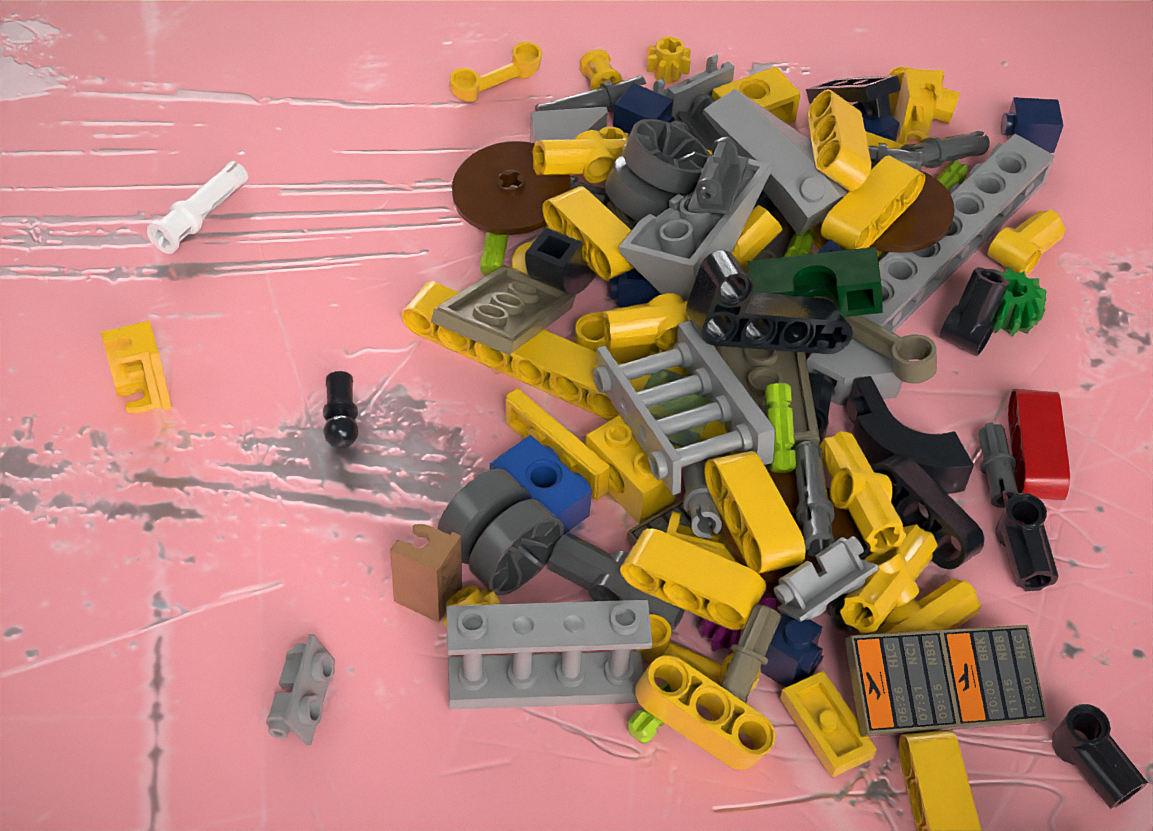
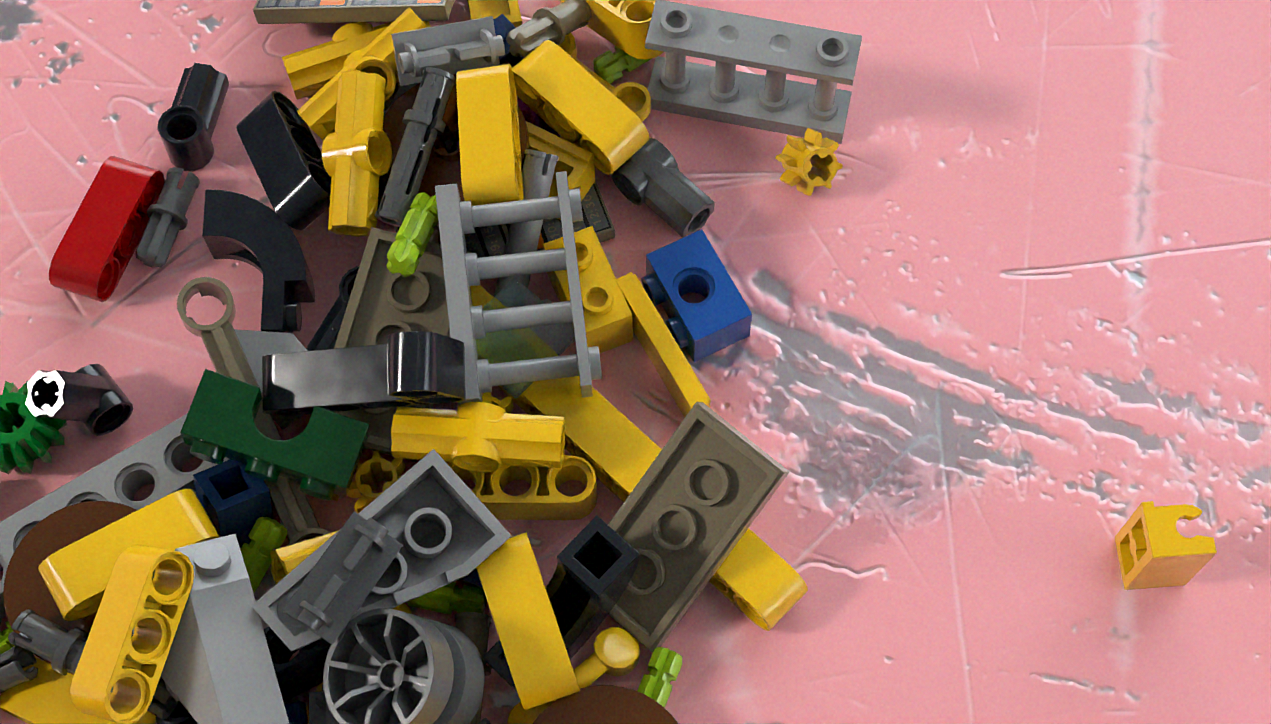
camera: 160 degrees left, 15 degrees up
light grey hinge [266,634,335,745] -> none
black pin [323,371,359,449] -> none
medium nougat hinge [390,524,462,623] -> none
dark grey wheel [437,469,564,595] -> none

